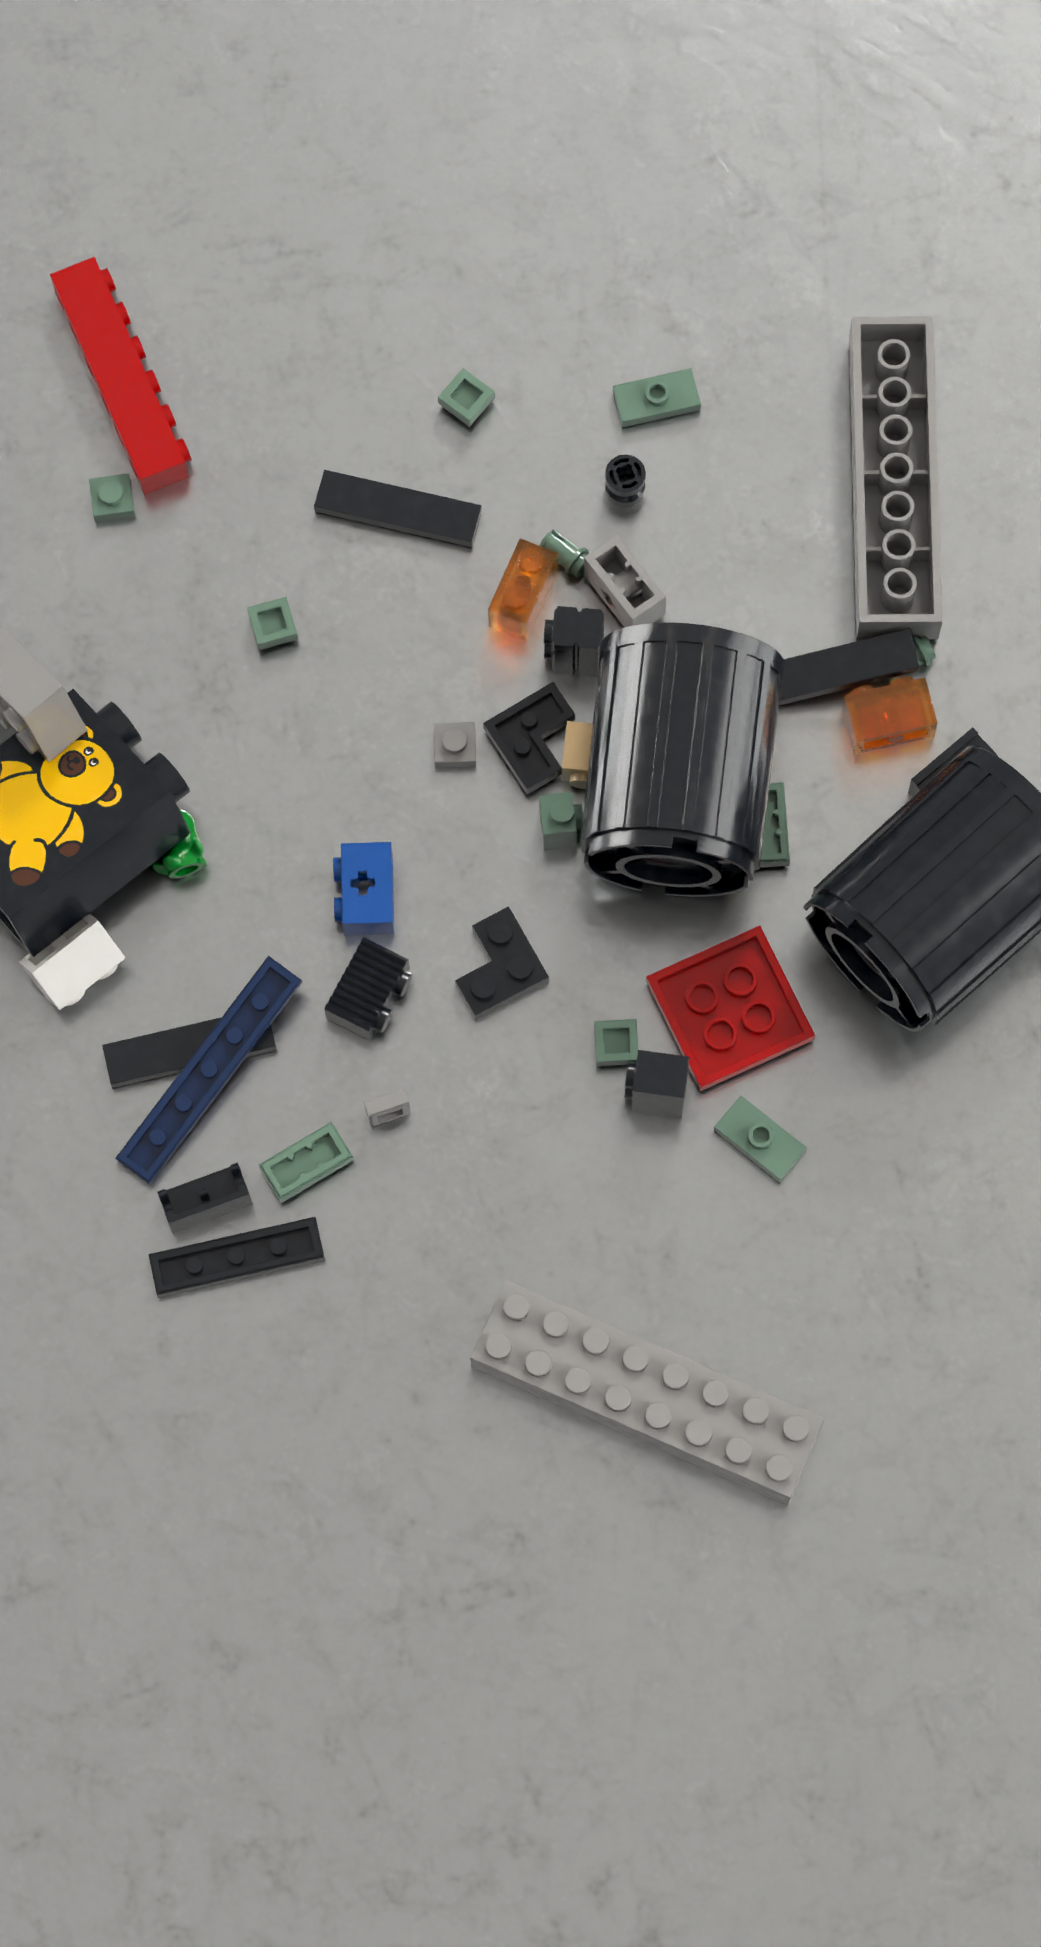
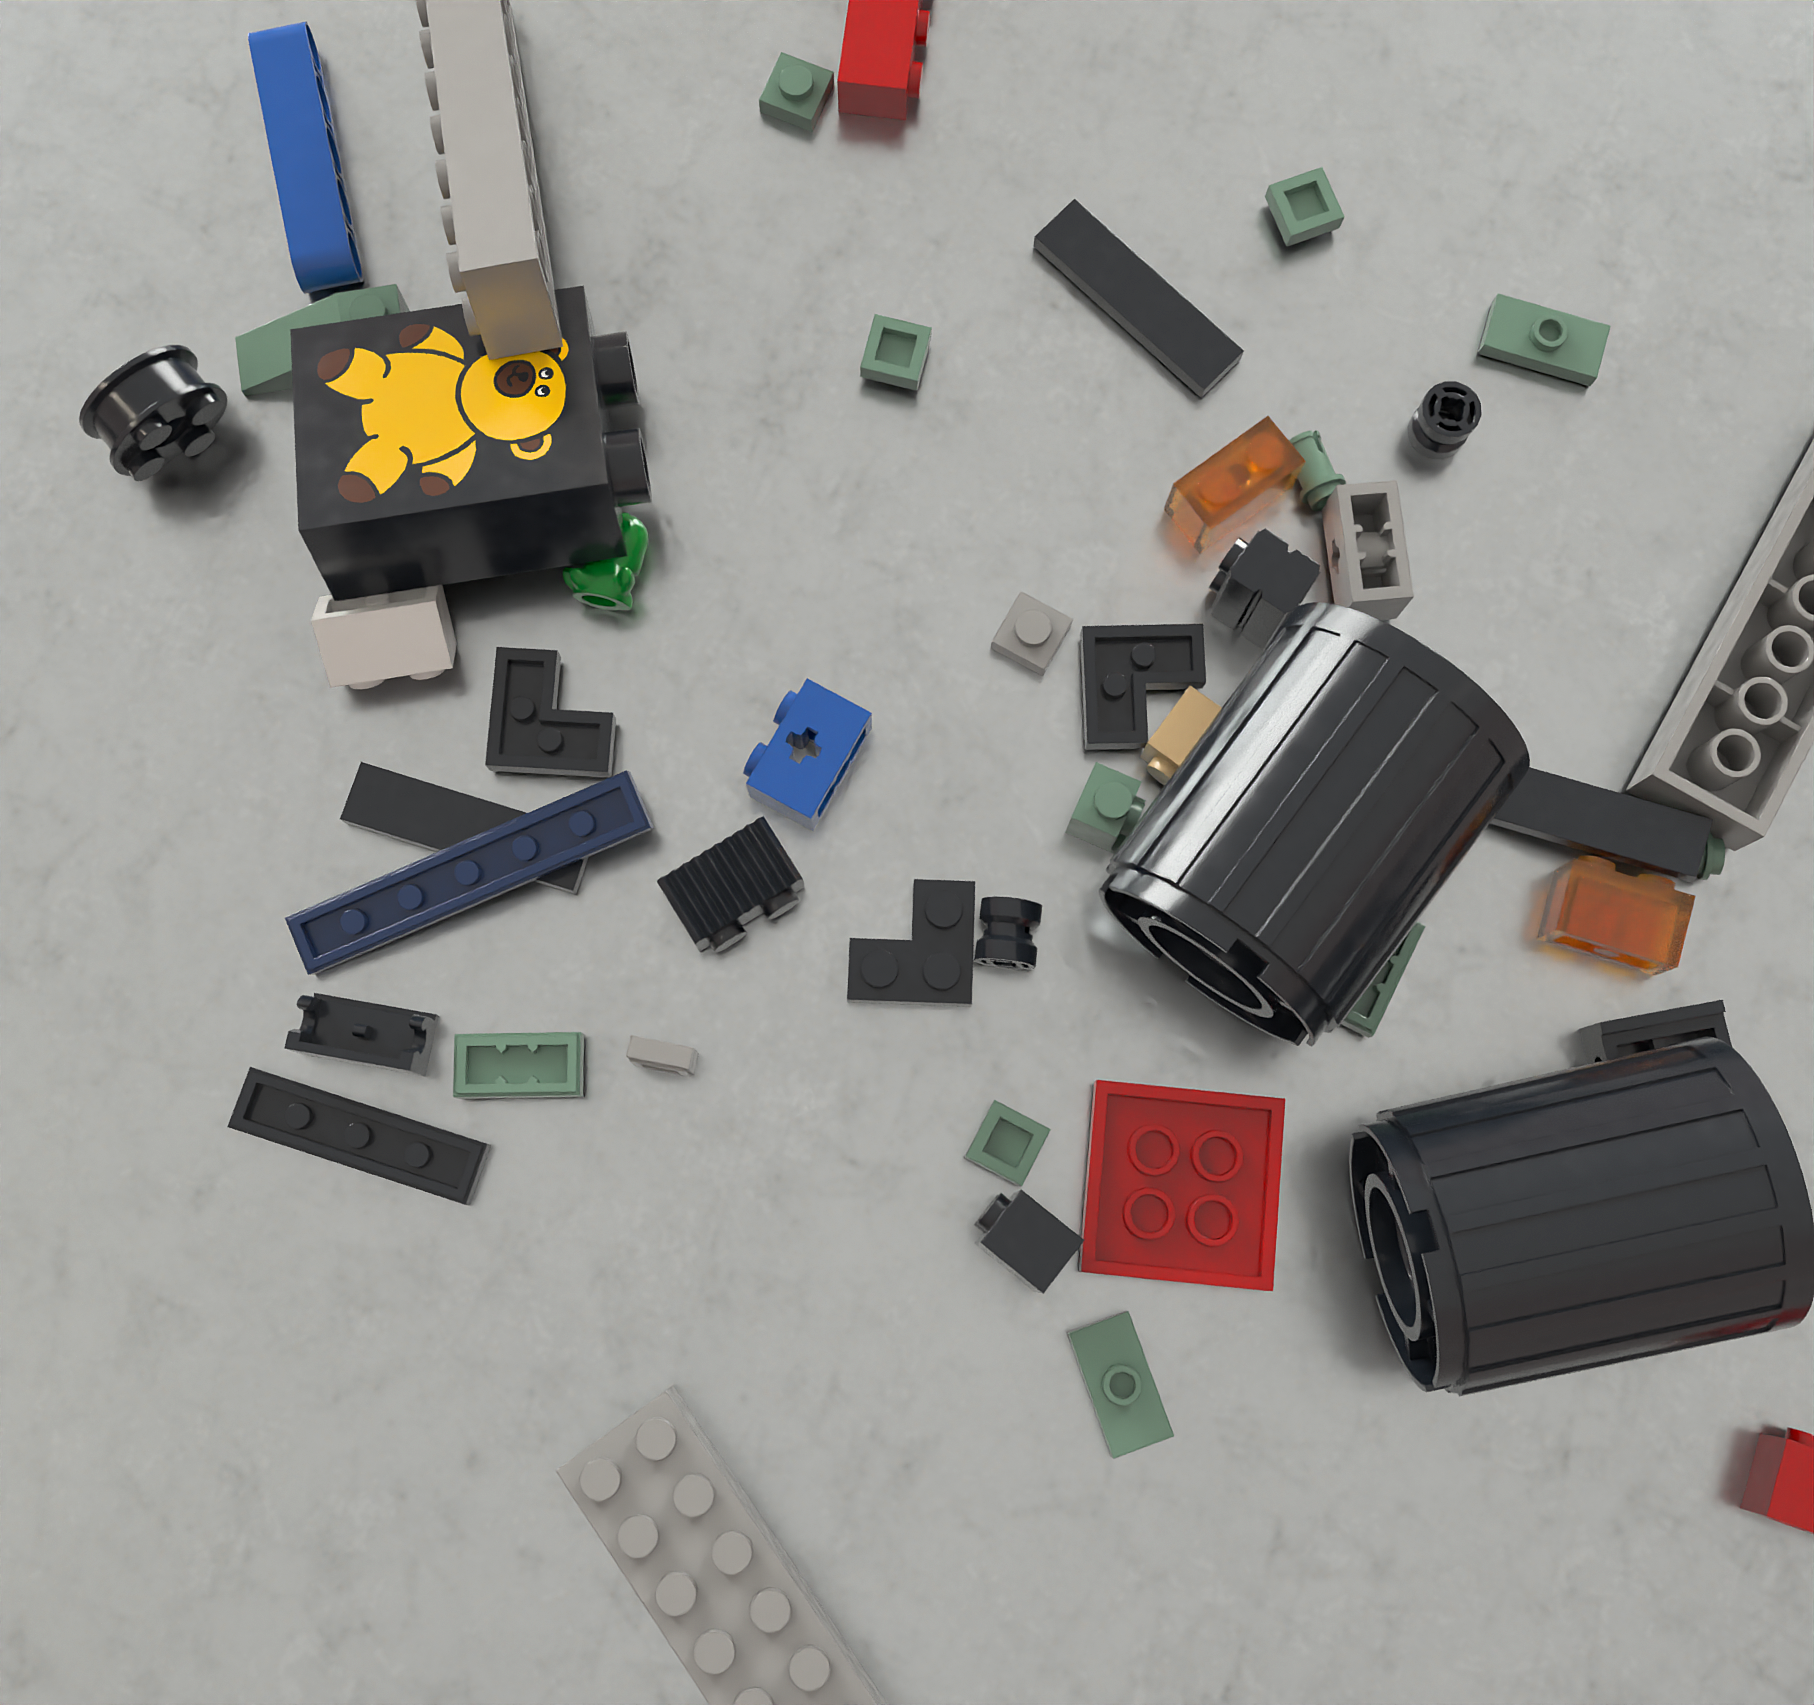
camera: 25 degrees right, 5 degrees up
none -> black plate [485,647,616,778]
none -> black wheel [974,896,1042,970]

